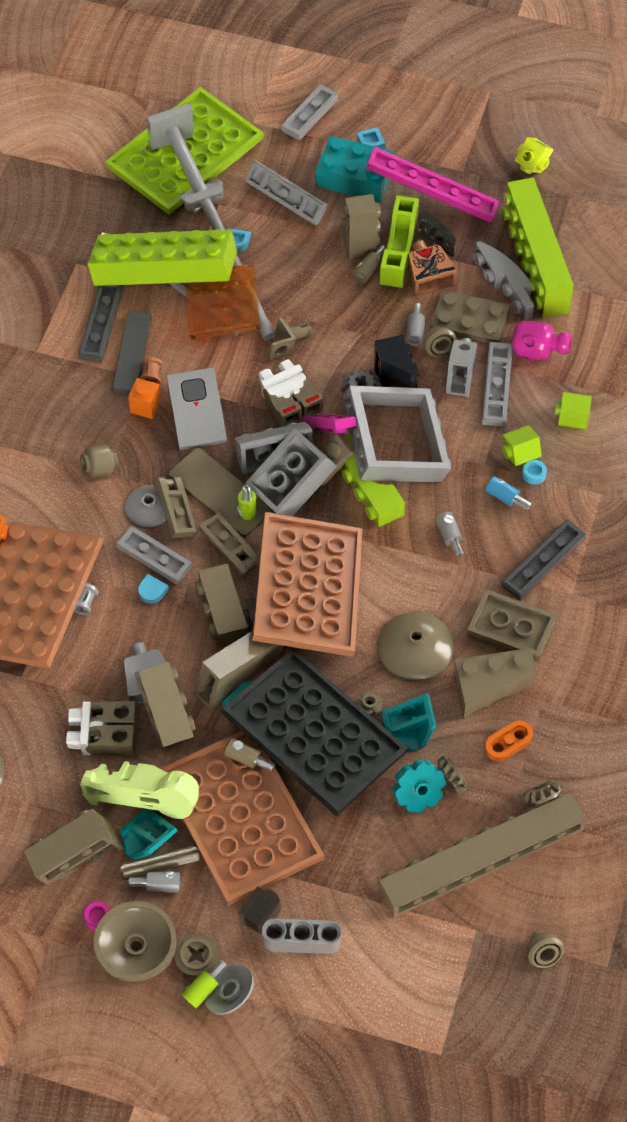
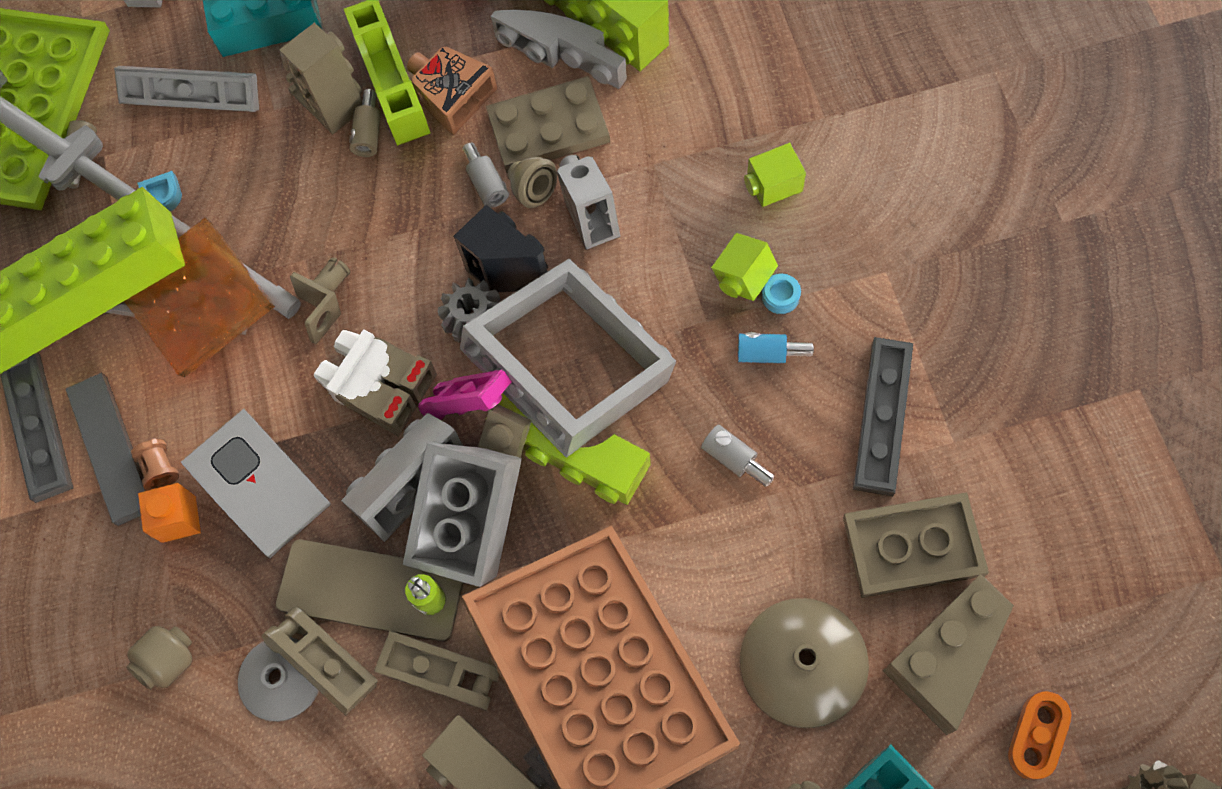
camera: 25 degrees left, 10 degrees up
light grey plate [117,526,192,585] -> none
clear smoke slope [418,211,456,257] -> none
light grey plate [482,342,512,427] -> none
dark pink piece [512,320,572,363] -> none

